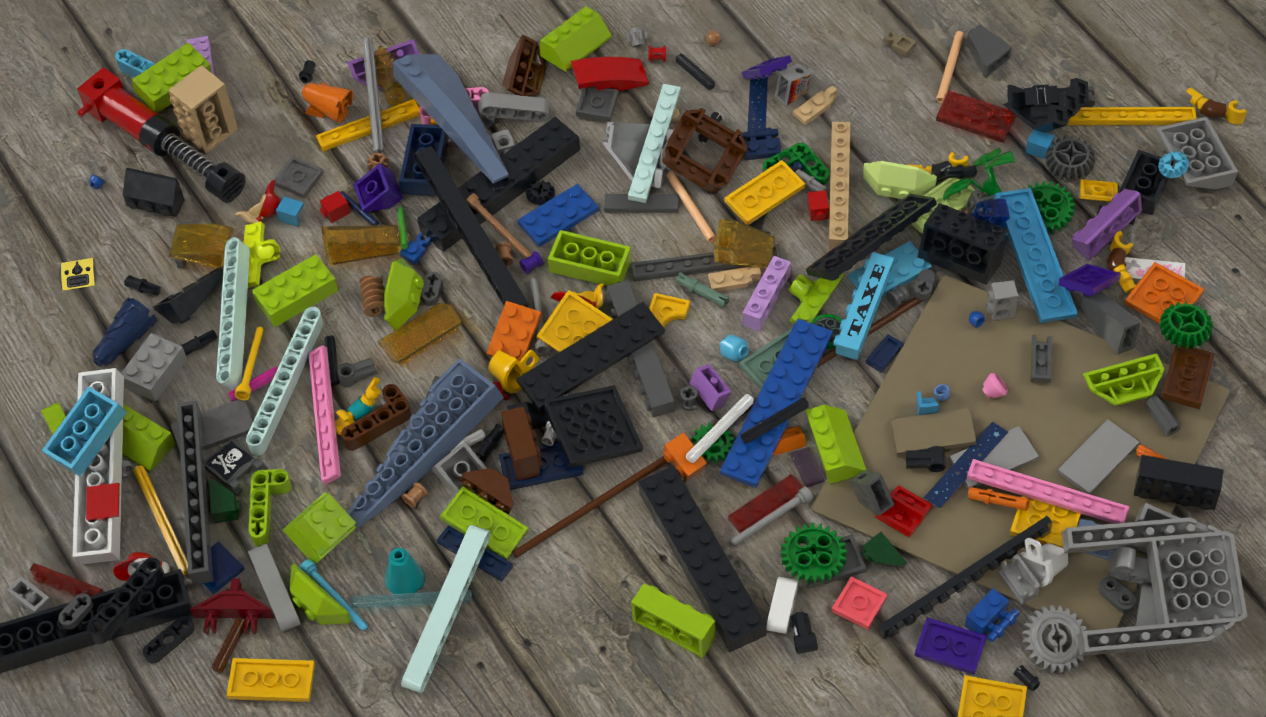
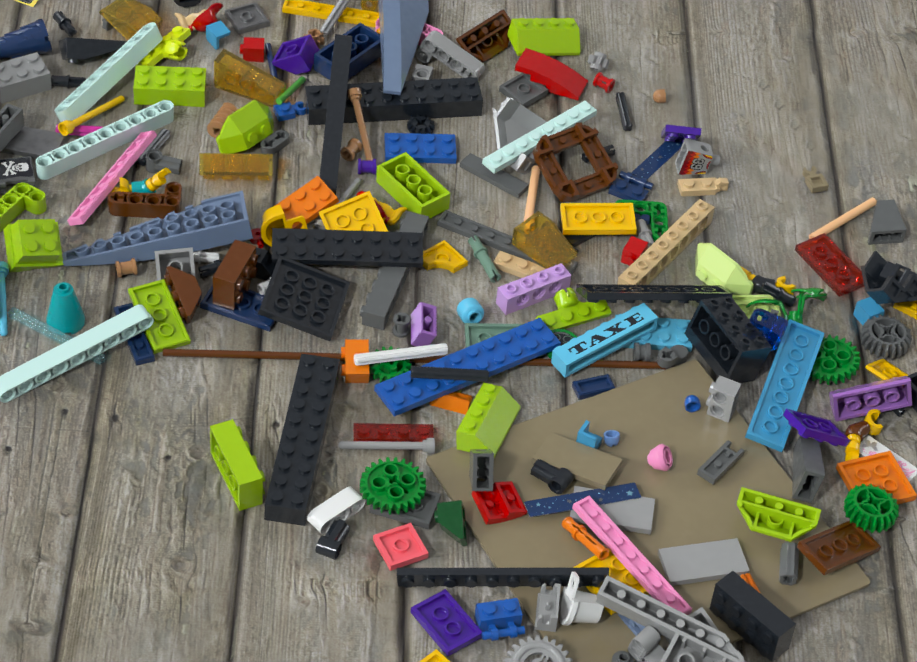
camera: 25 degrees right, 10 degrees down
clear purple tile [791,447,824,488] -> none

